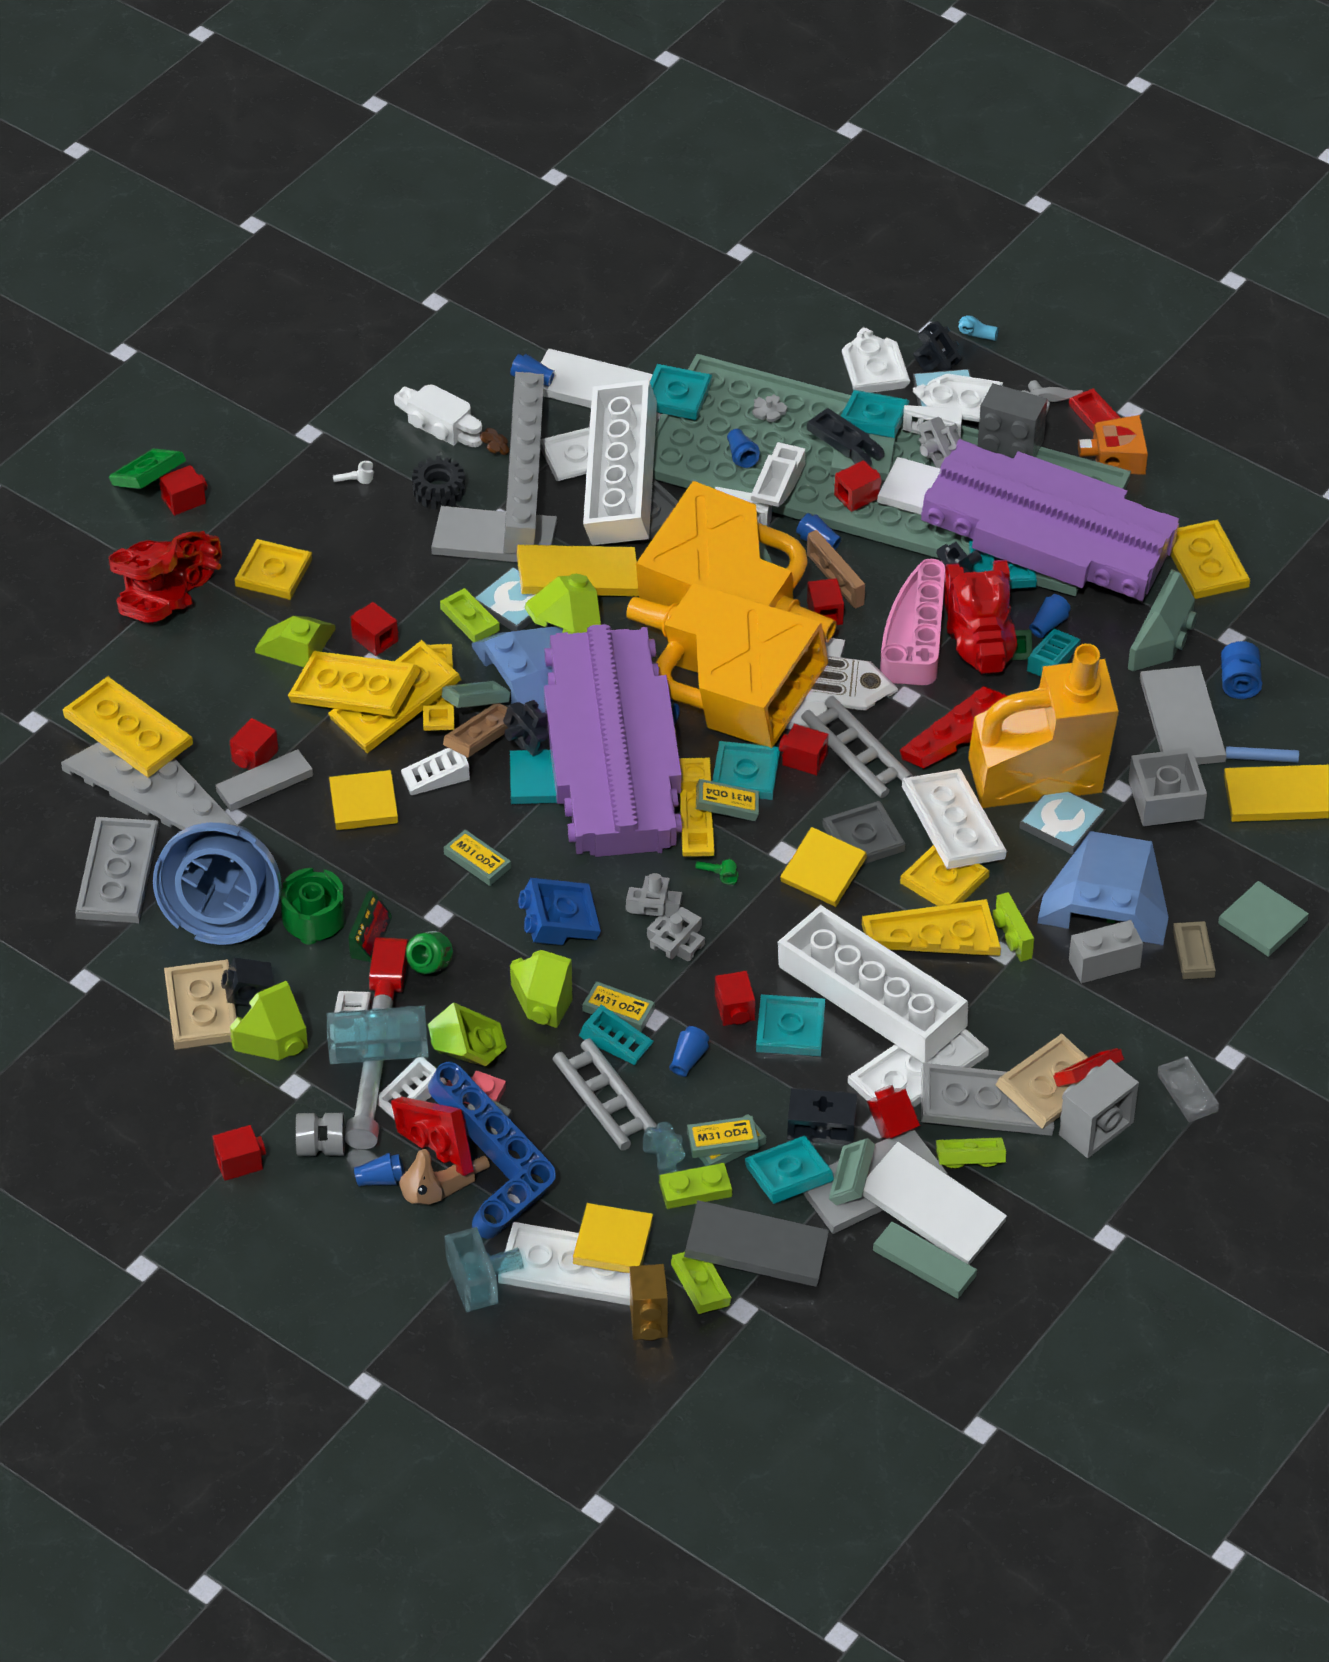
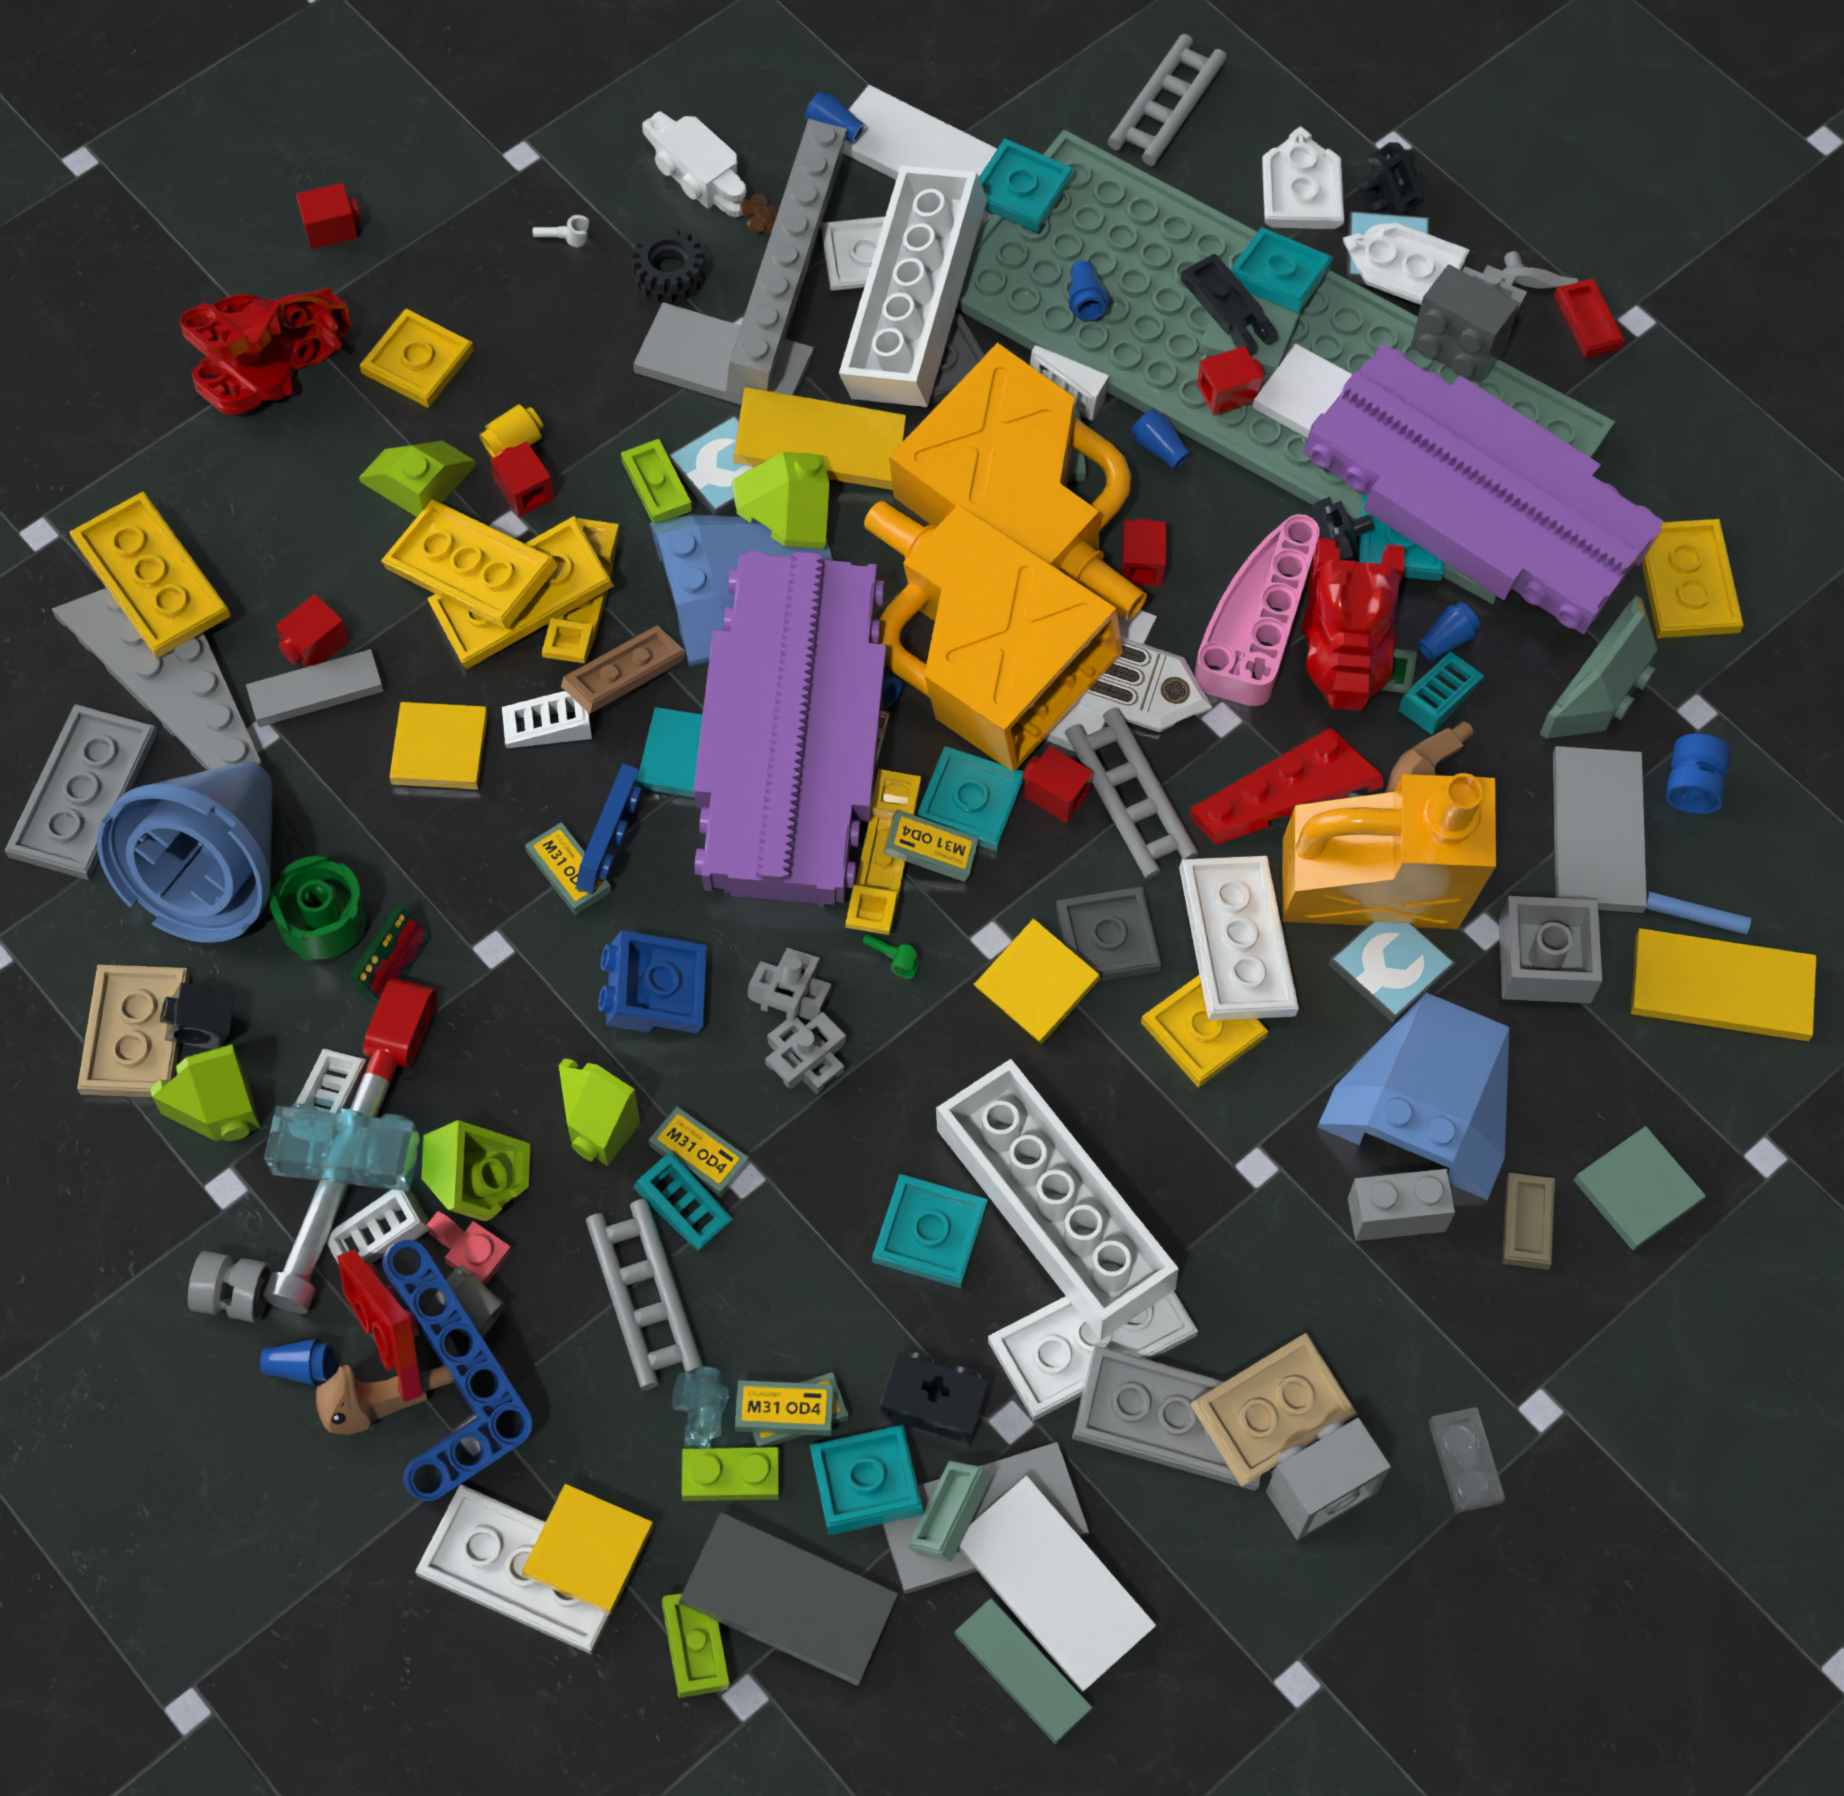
camera: 10 degrees right, 15 degrees up
green tile [109,449,186,489] -> none
red brick [212,1125,266,1181] -> none
green head [406,931,453,974] -> none
sand green tile [442,681,510,708] -> none
clear light blue brick [444,1227,524,1312] -> none
black piece [503,700,548,756] -> none
pearl gold brick [629,1264,668,1340] -> none
blue cone [669,1026,710,1077] -> none
red brick [715,971,755,1026] -> none
white slope [751,442,805,507] -> none
light grey plant [752,394,788,422] -> none
medium nougat tile [807,530,865,609] -> none
yellow wing [862,899,1001,956] -> none
red brick [867,1085,920,1138] -> none
white slope [903,405,962,442] -> none
light grey piece [917,417,964,468] -> none
lime plate [936,1138,1006,1168] -> none
medium azure arm [958,315,999,341] -> none
lime plate [993,892,1034,962] -> none
red tile [1053,1048,1125,1086] -> none
orange torso [1078,415,1148,475] -> none
none -> yellow brick [479,404,544,458]
none -> blue plate [575,763,642,894]
none -> light grey bar [1107,34,1227,166]

